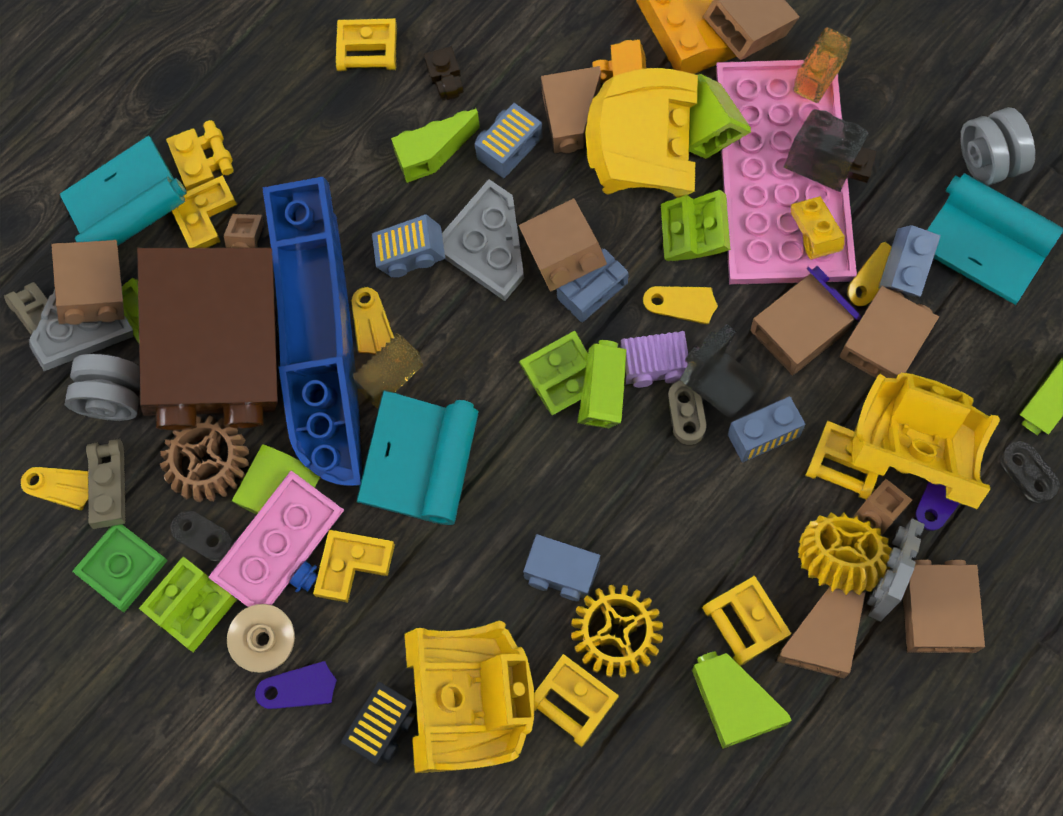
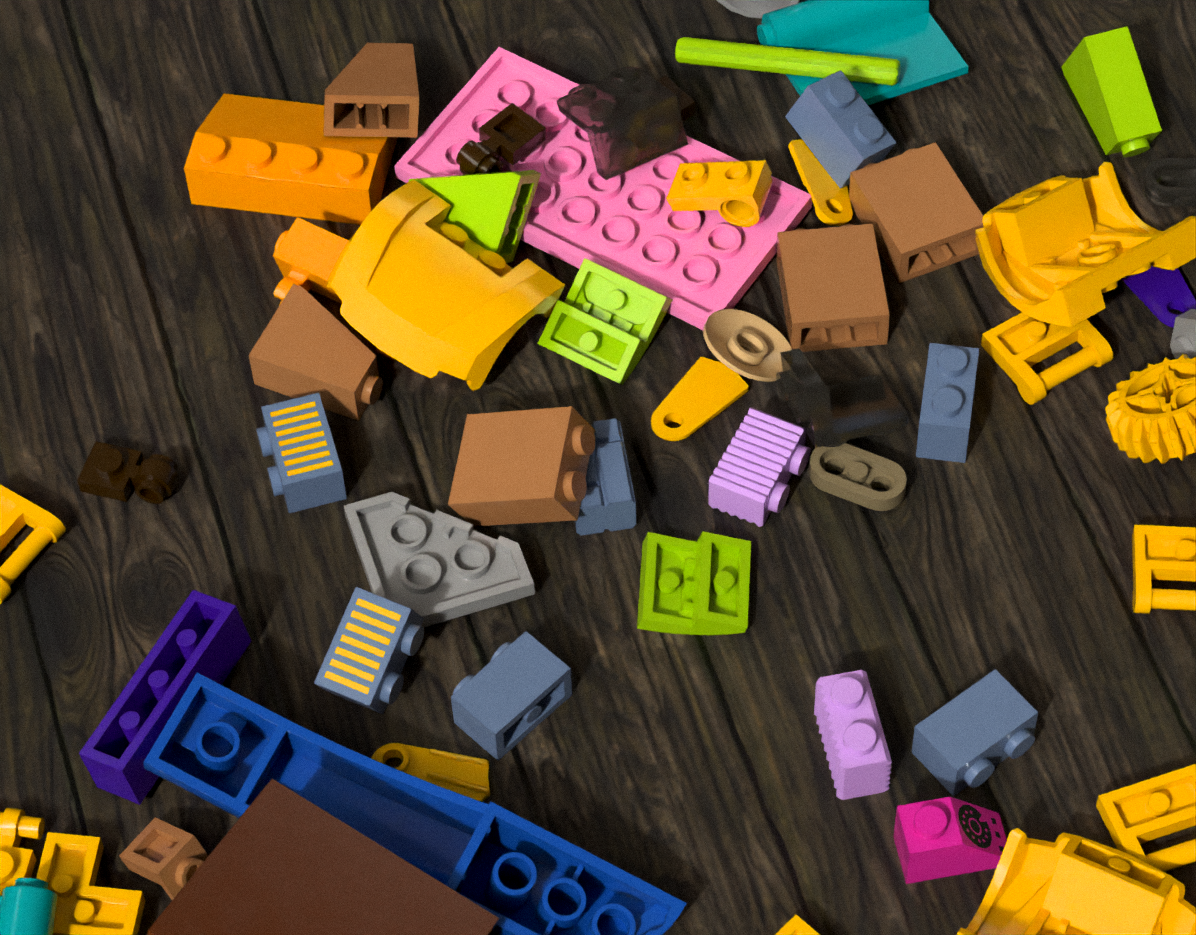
camera: 60 degrees left, 15 degrees down
clear yellow brick [353,334,423,408] -> none
teal door [356,390,479,525] -> none
lime slope [391,109,480,183] -> none
yellow gear [571,585,663,678] -> none
lime slope [577,340,626,429] -> none
clear yellow brick [793,27,852,103] -> none
dark purple piece [806,266,862,323] -> none
medium nougat bracket [854,479,912,536] -> none
none -> dark purple brick [79,590,251,805]
none -> sand blue brick [451,631,572,761]
none -> dark brown plate [456,103,546,174]
none -> lime axle [675,37,900,85]
none -> tan dish [703,309,794,382]
none -> lavender brick [814,670,892,800]
none -> dark pink slope [893,797,1007,884]

